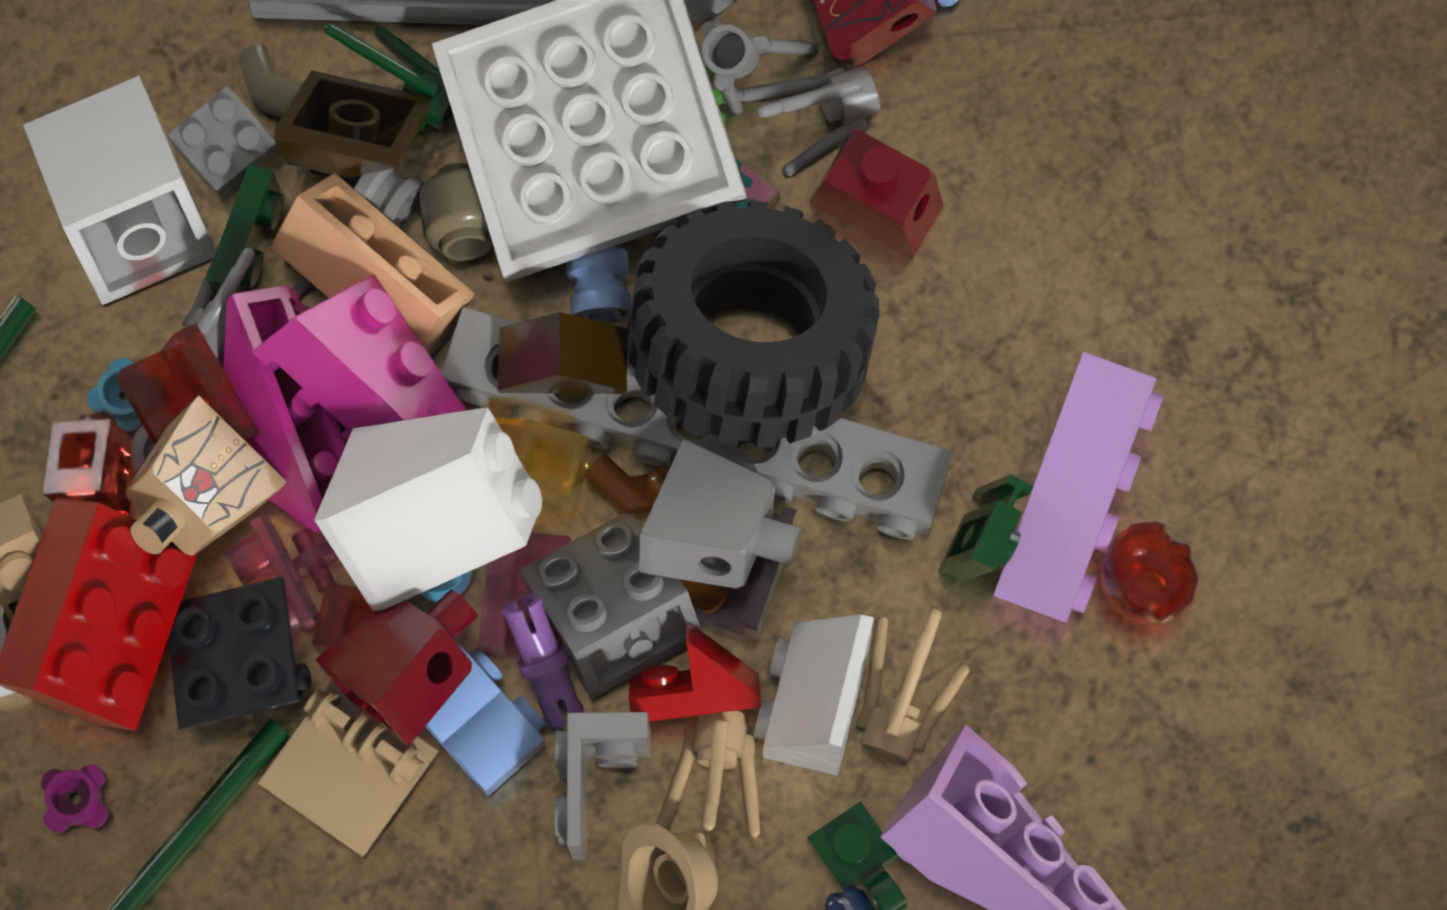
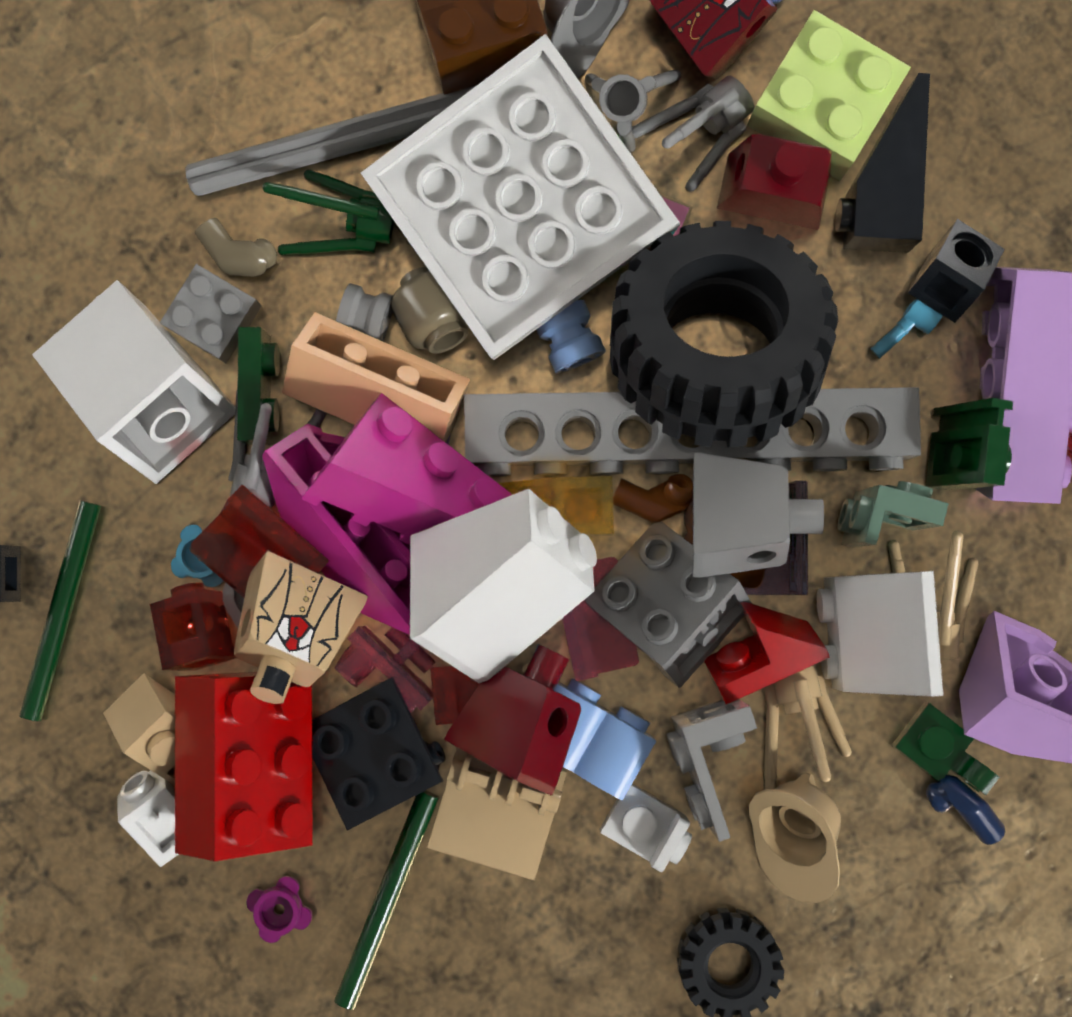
camera: 20 degrees left, 10 degrees up
dark brown slope [274,70,432,178] -> none
dark brown slope [498,312,628,394] -> none
medium lavender pin [501,594,585,728] -> none
none -> white bracket [600,784,692,873]
none -> yellowish green brick [747,10,911,181]
none -> black slope [835,73,930,253]
none -> sand green bracket [837,481,949,548]
none -> medium azure hand [870,299,943,359]
none -> black brick [908,219,1005,323]

